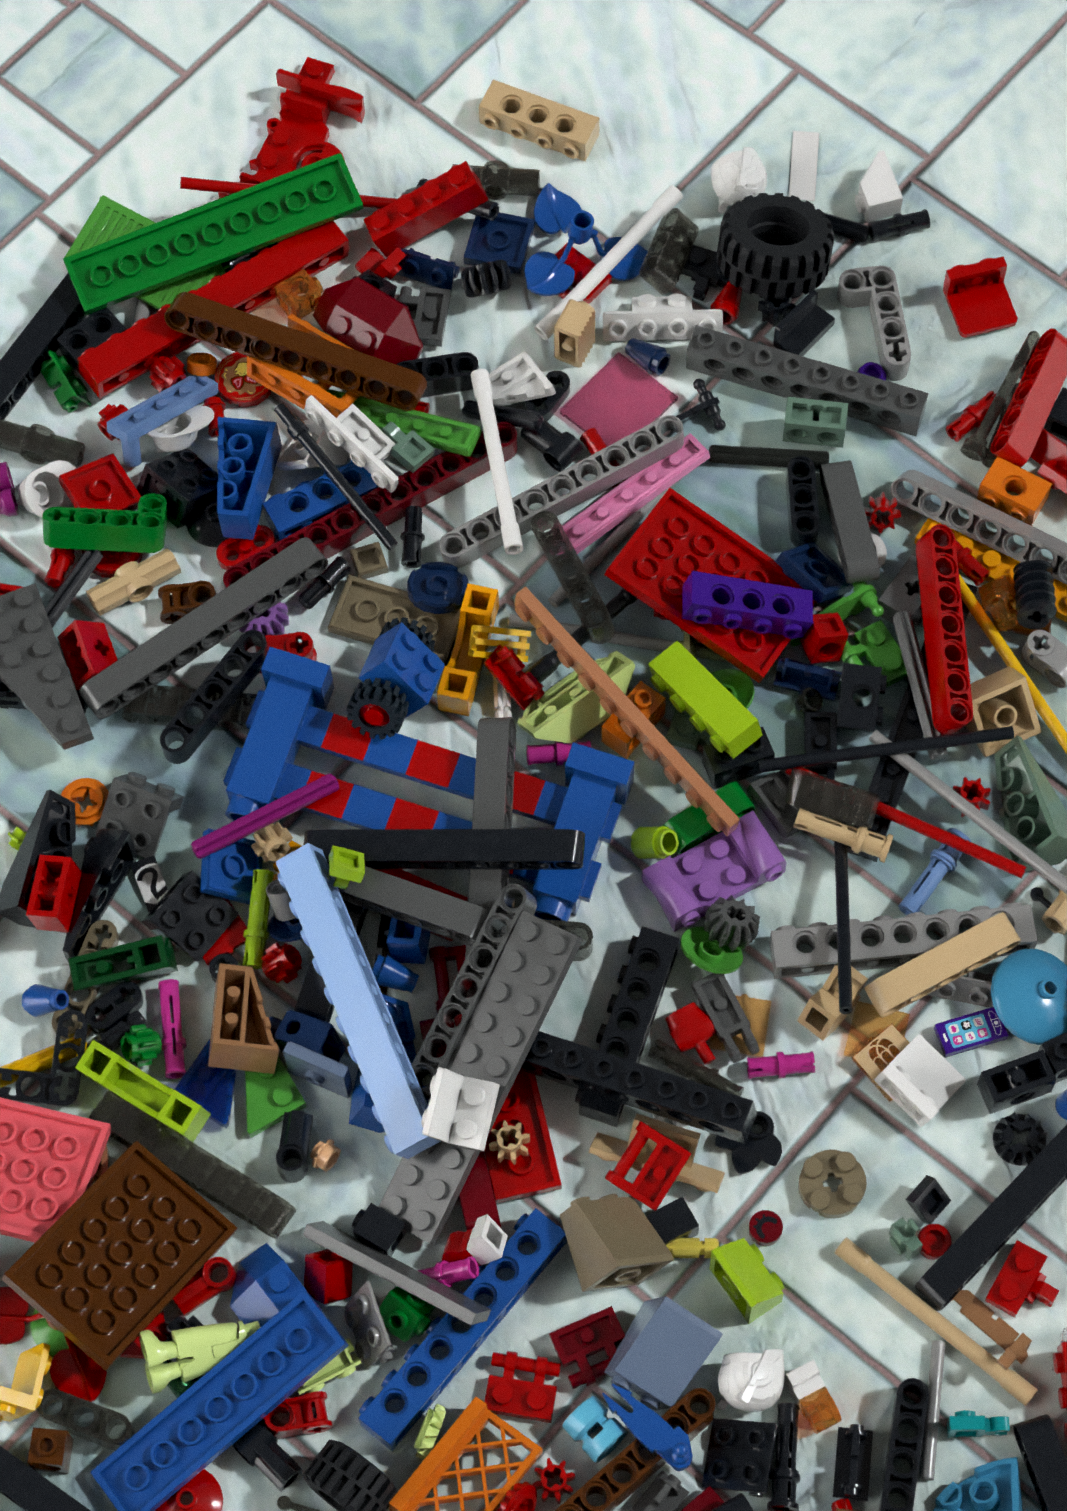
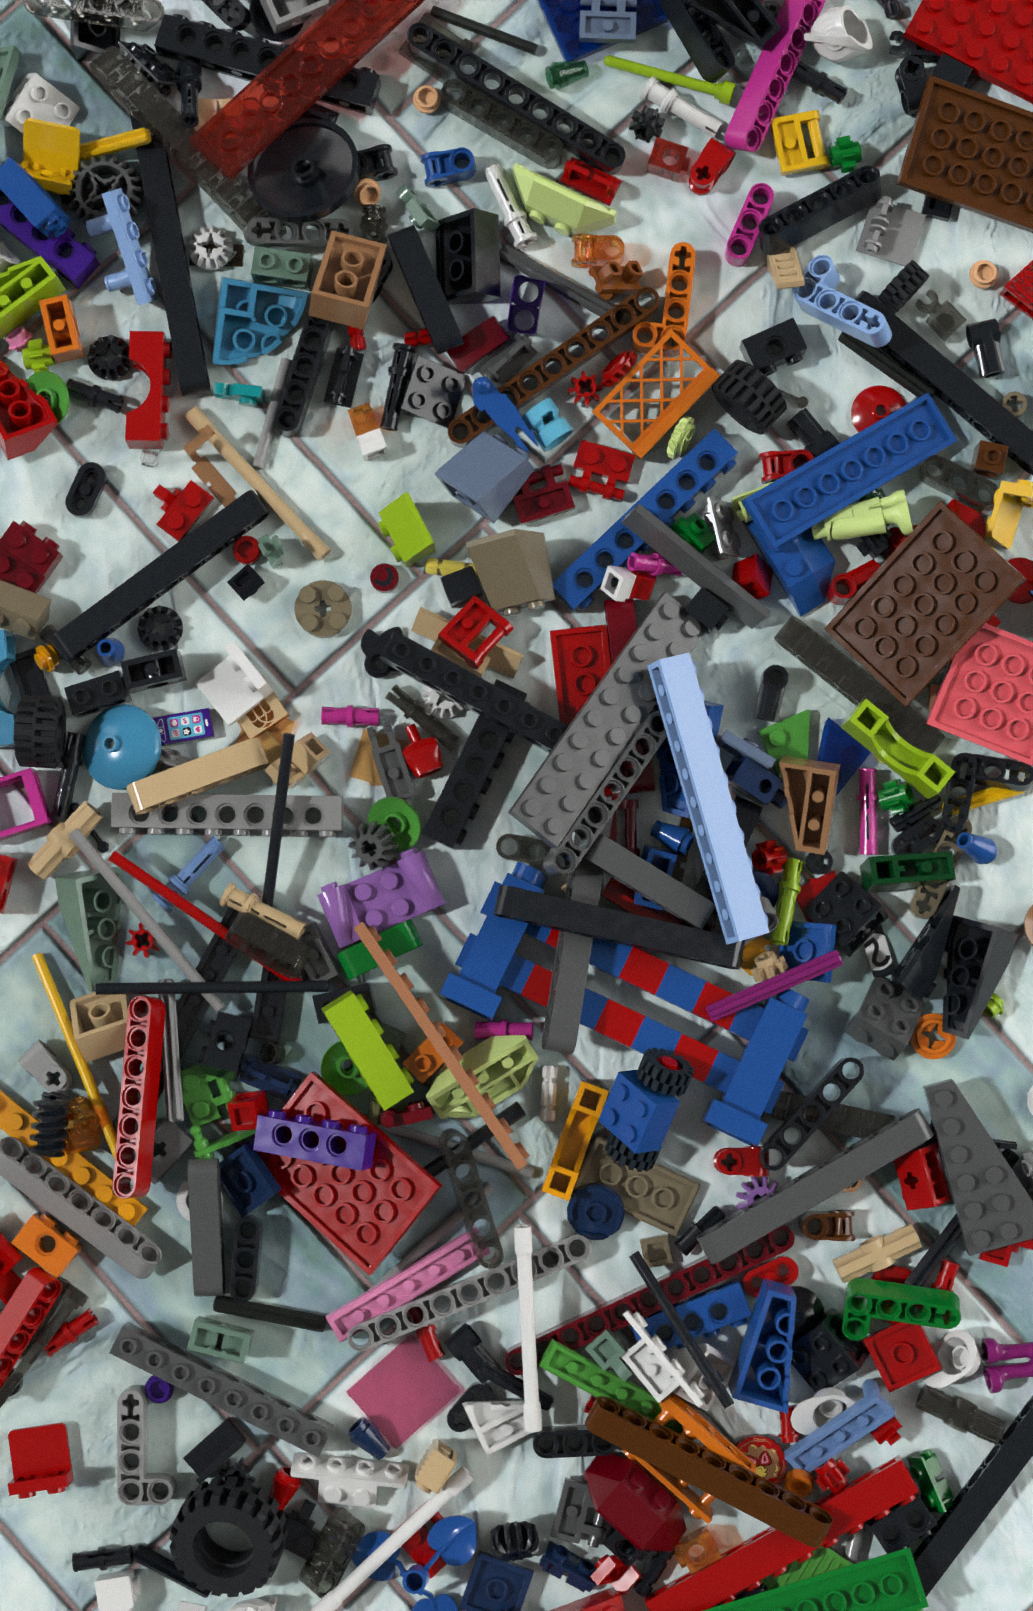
camera: 175 degrees left, 20 degrees up
red brick [26,854,82,932] -> none
light nougat plate [310,1139,341,1172] -> none
lime tile [329,845,365,889] -> none
black axle [400,506,425,568] -> none
white bracket [421,1067,500,1151] -> none
yellow tile [468,625,531,662] -> none
red hinge [483,644,545,711] -> none
tan gear [489,1120,530,1165] -> none
lime brick [631,826,679,859] -> none
black piece [676,379,726,431] -> none
white helmet [716,1349,785,1412] -> none
red gear [864,492,901,533] -> none
red pin [956,540,991,586] -> none
none -> dark red plate [380,1099,435,1128]
none -> black axle [633,1549,675,1597]

